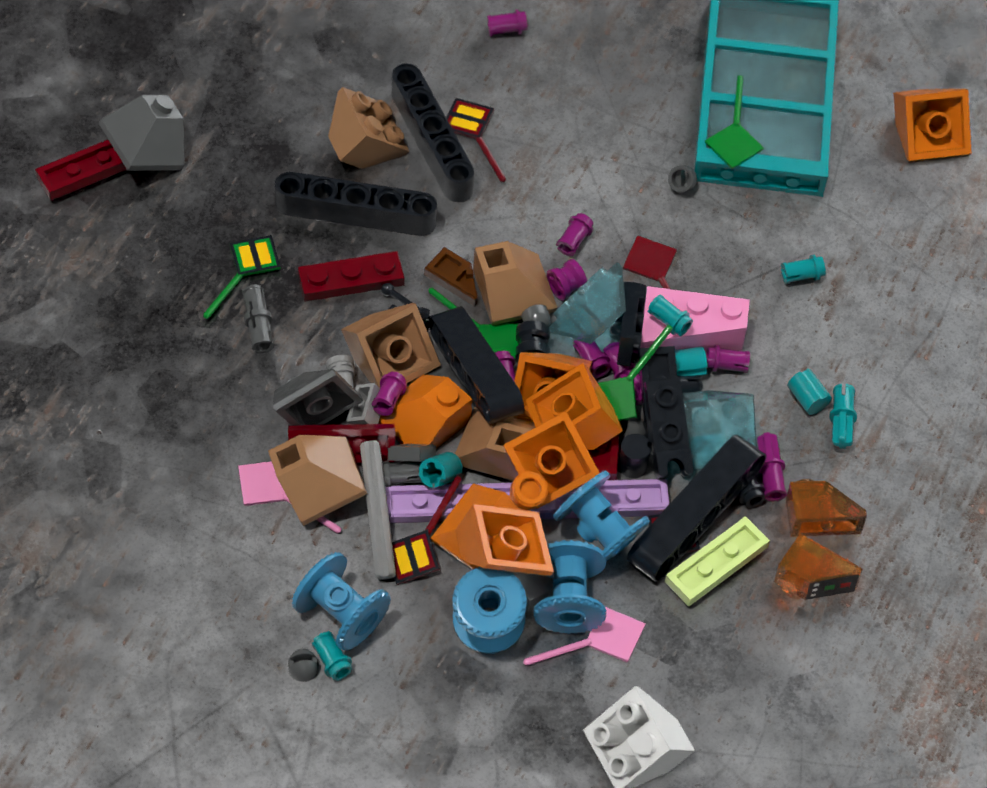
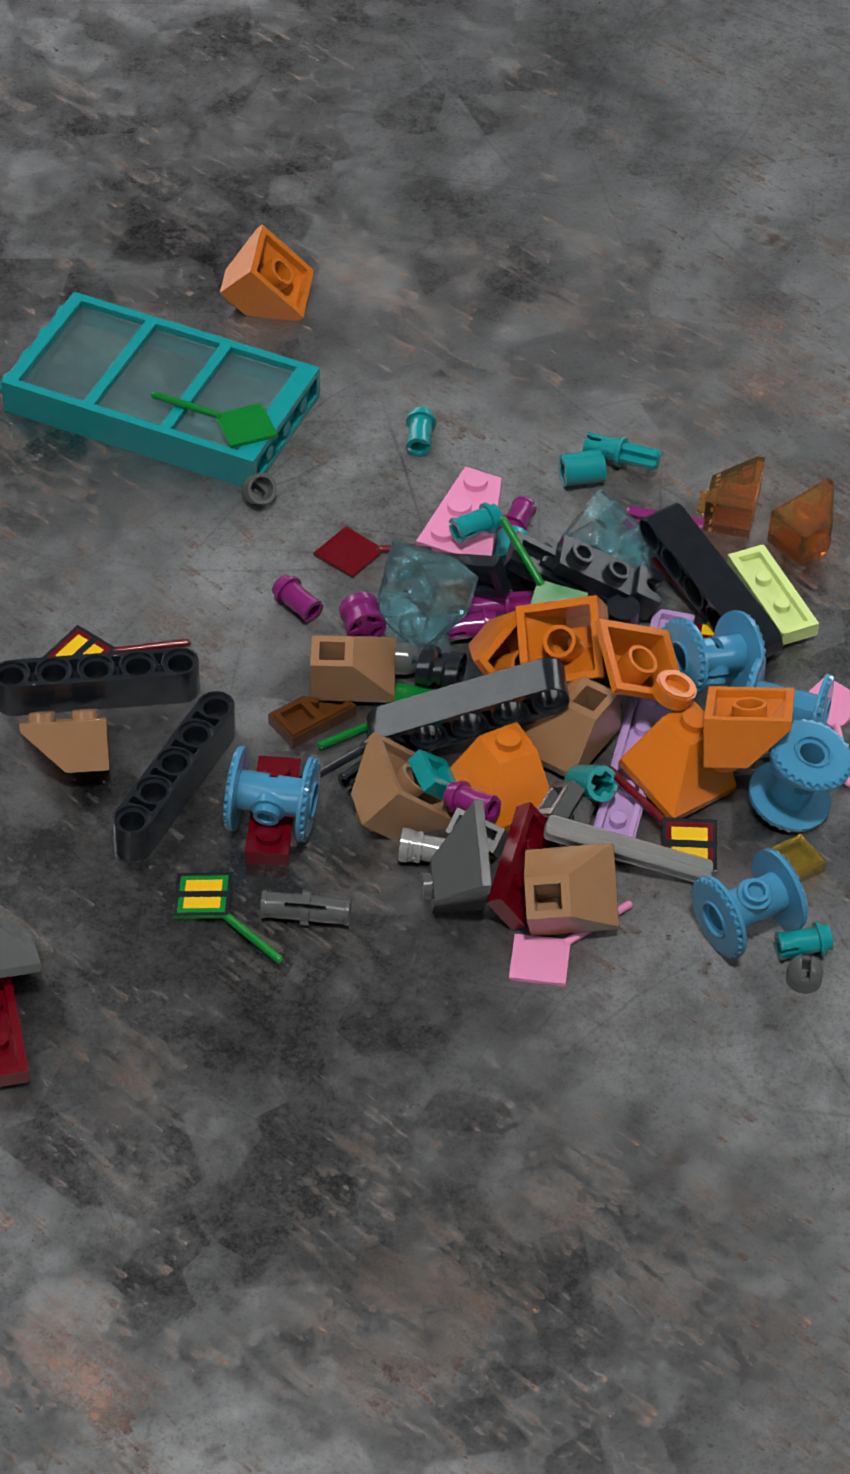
camera: 70 degrees left, 10 degrees down
none -> dark azure hose [223,746,320,842]
none -> teal tile [408,749,457,800]
none -> clear yellow tile [769,834,826,883]

